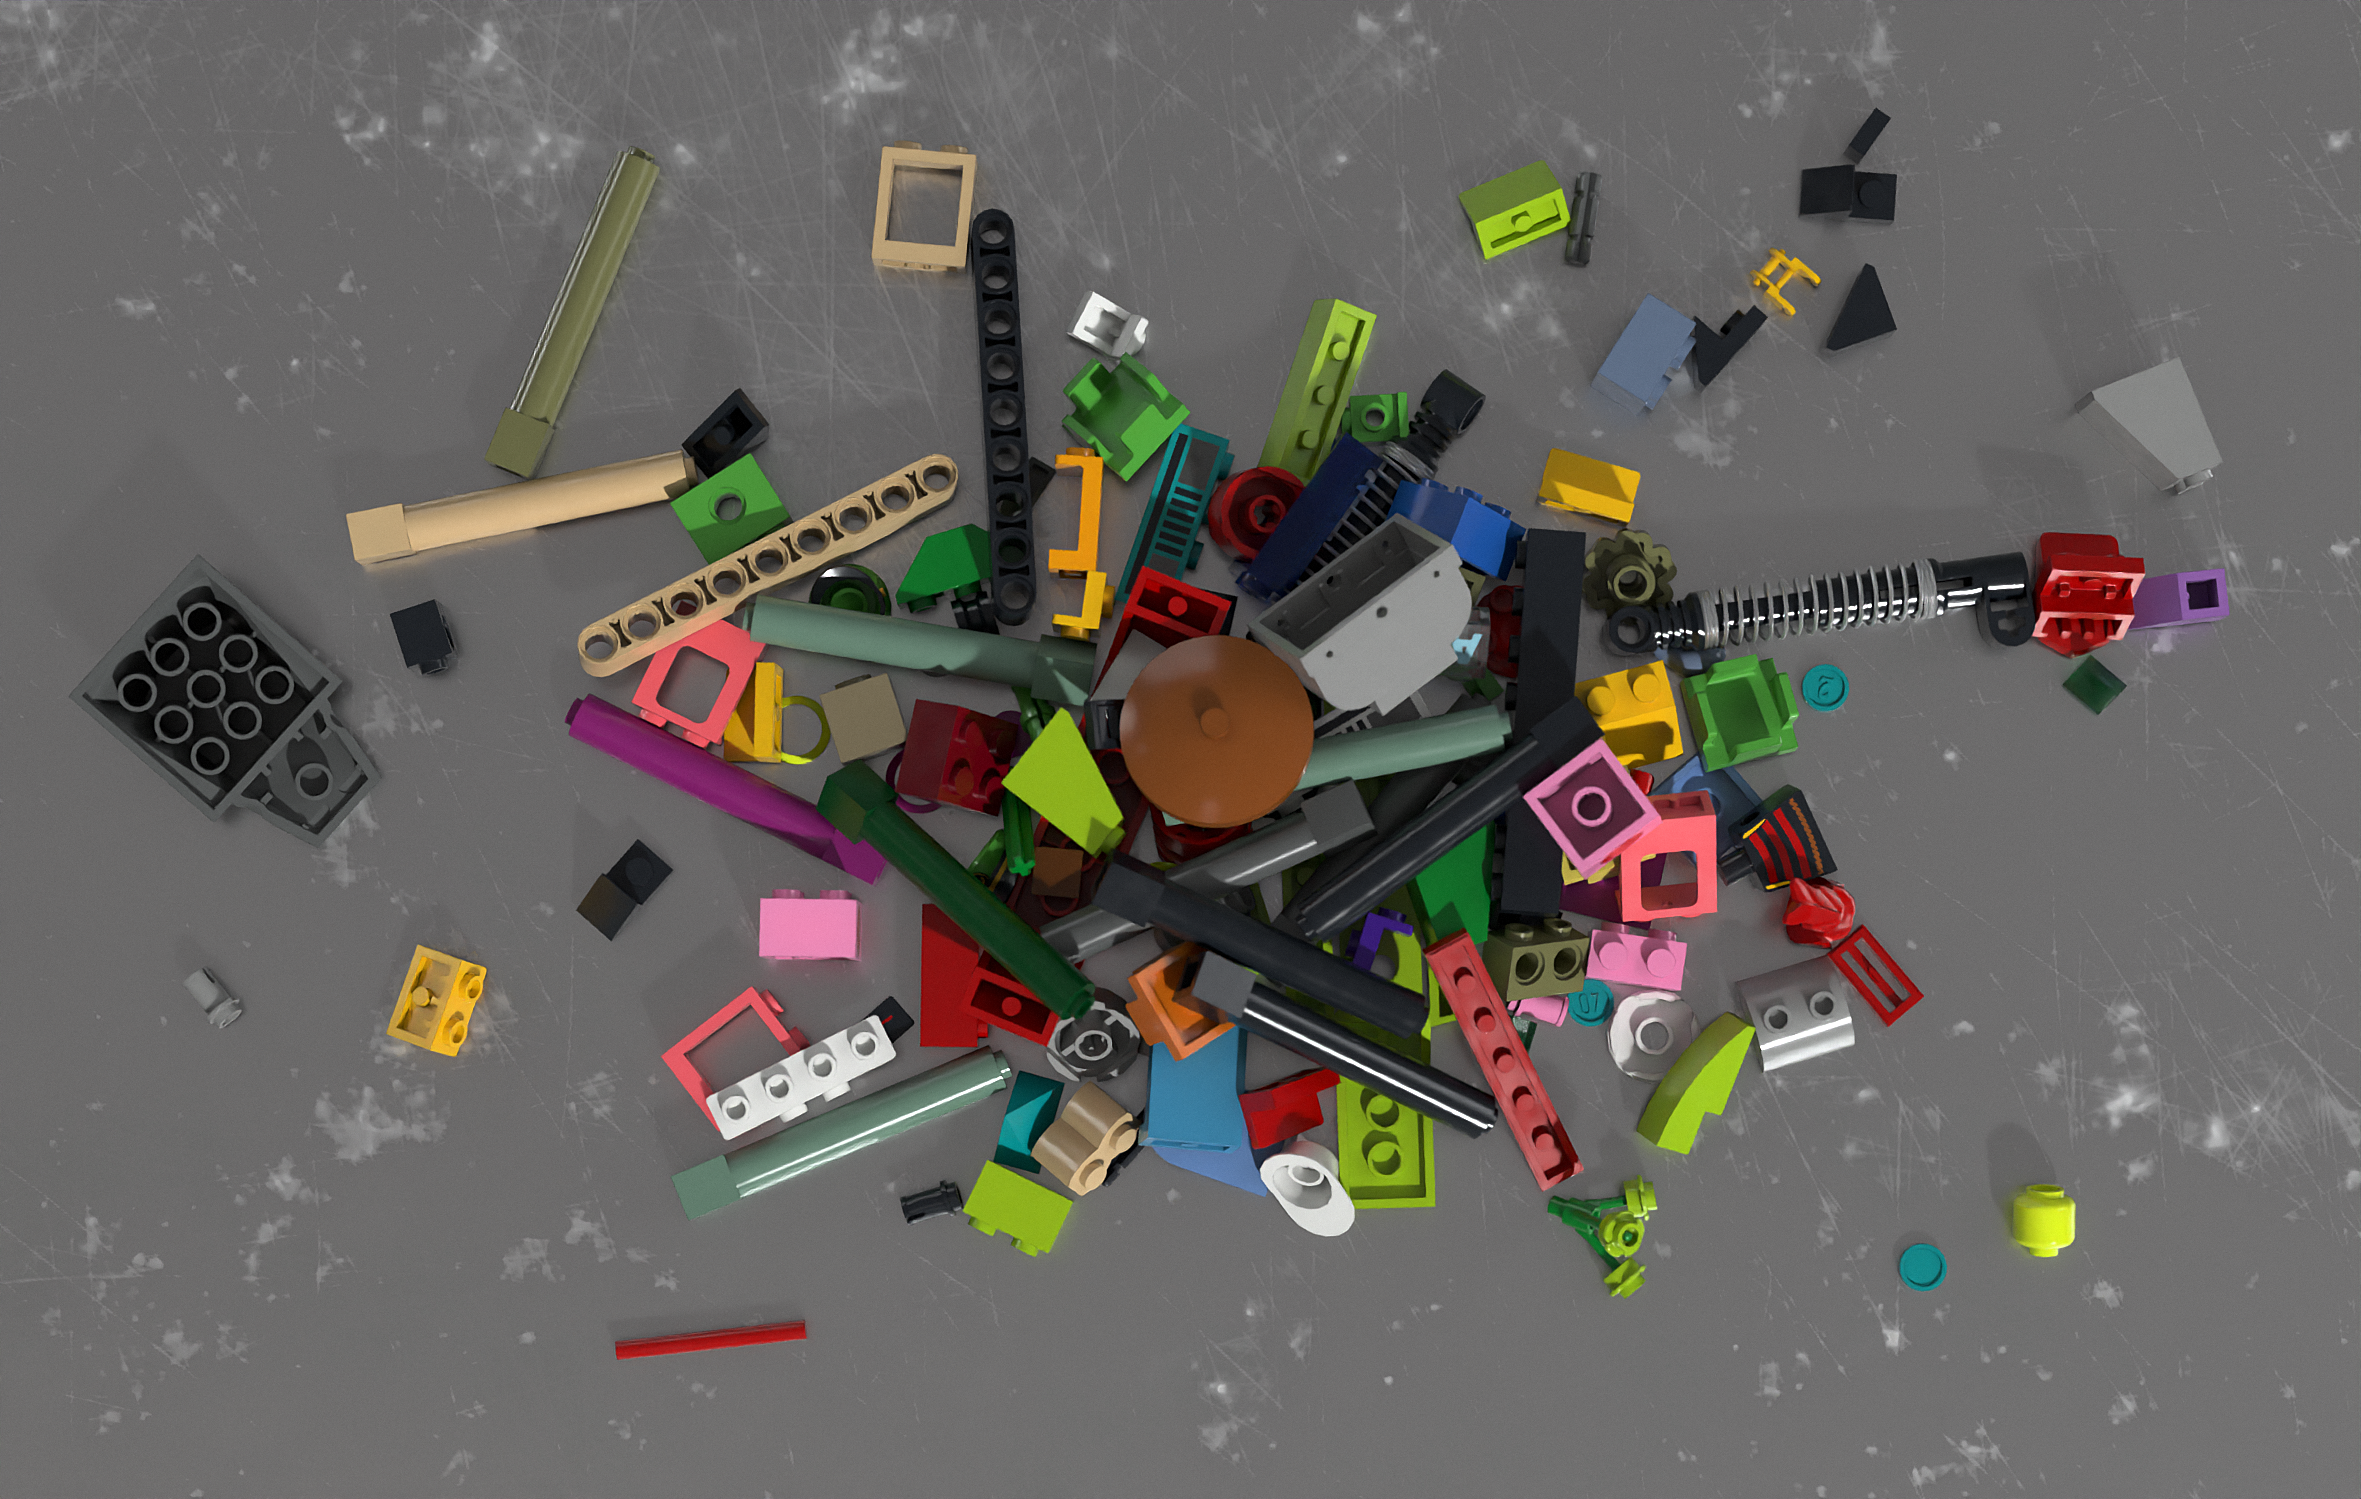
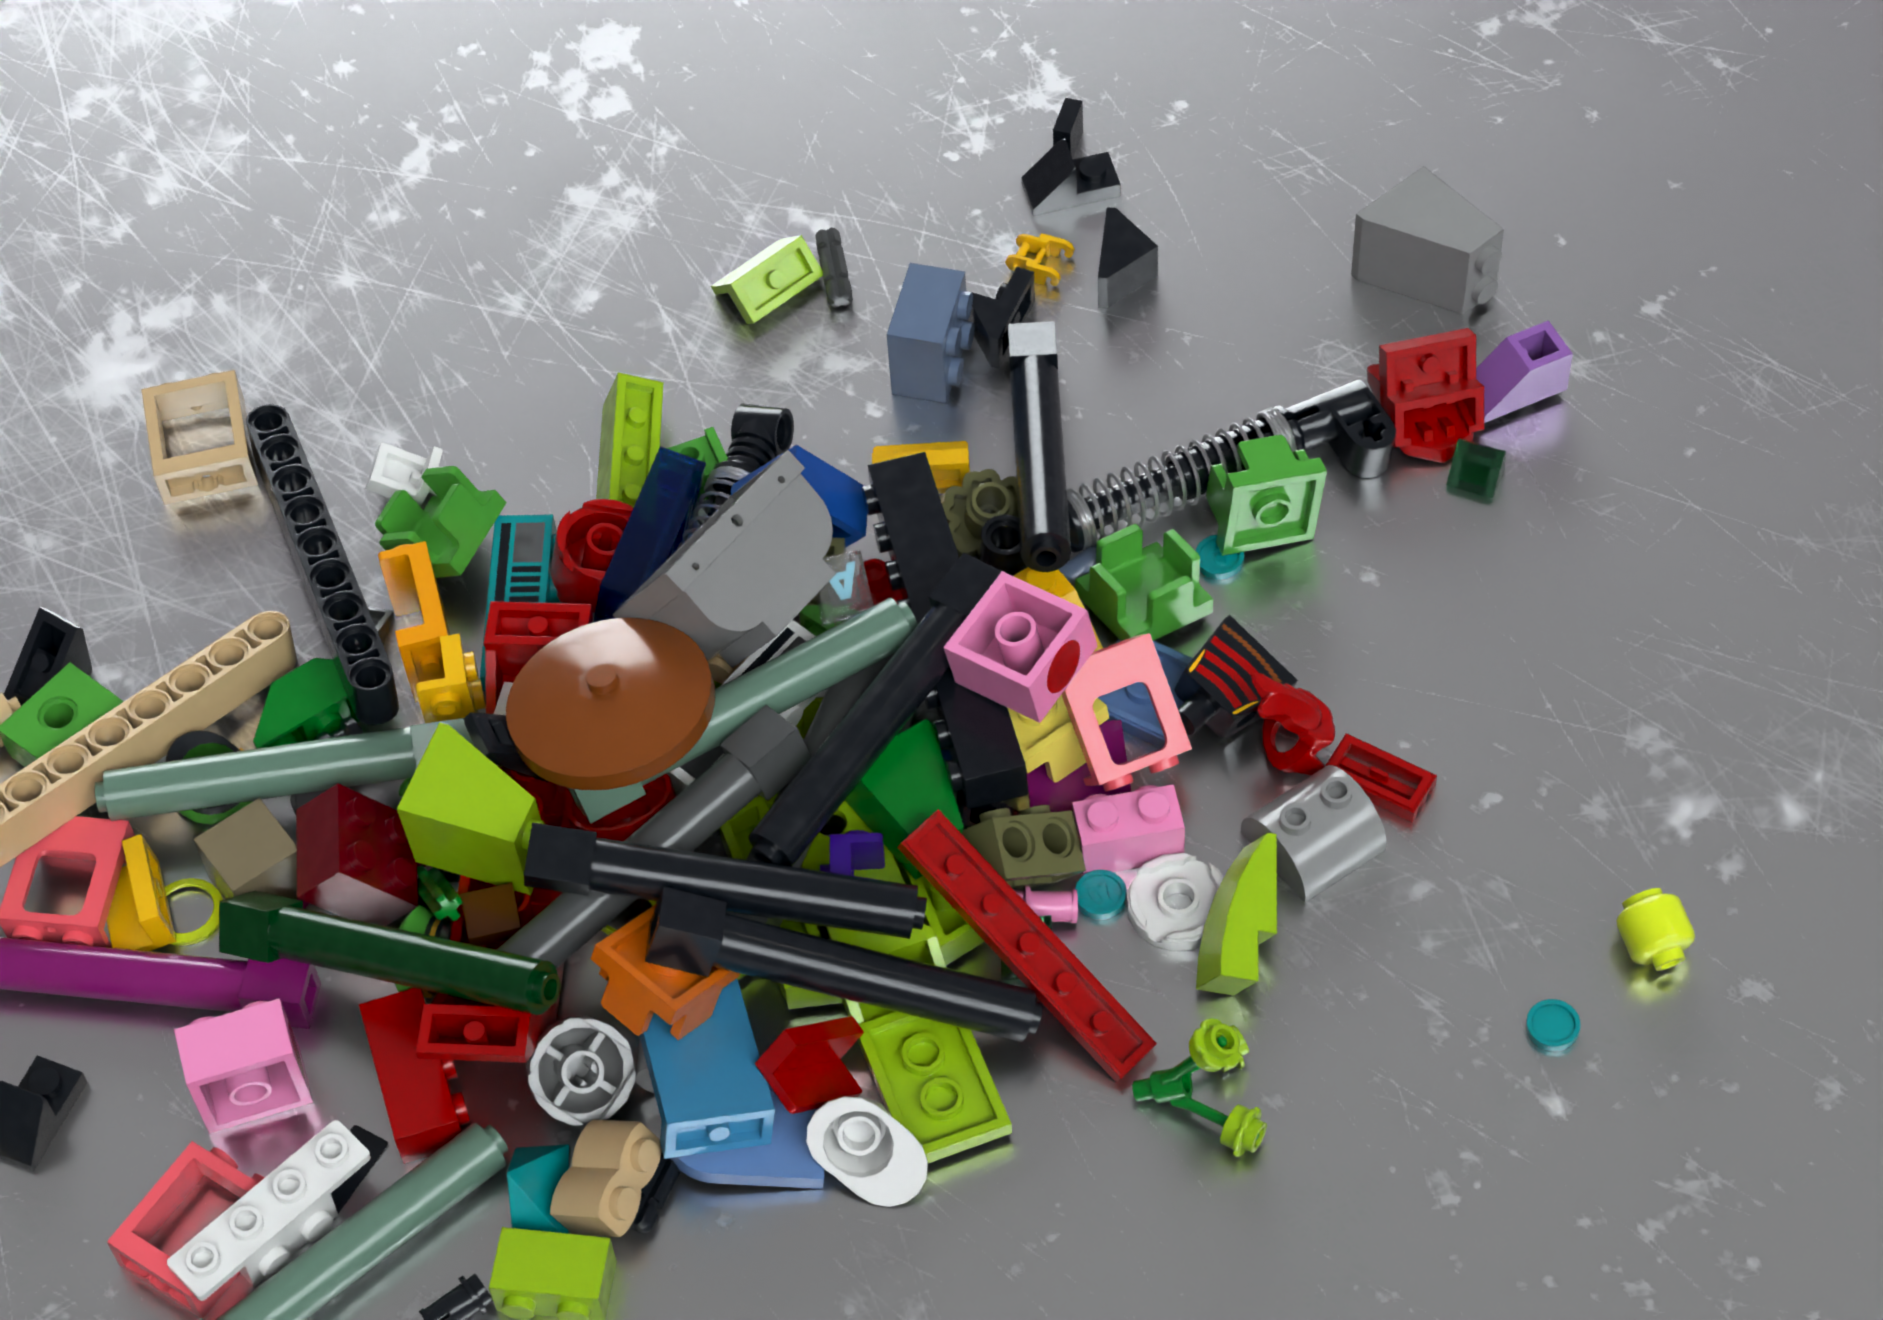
camera: 15 degrees left, 30 degrees down
none -> black brick [1008,321,1071,572]
none -> bright green panel [1206,435,1327,556]

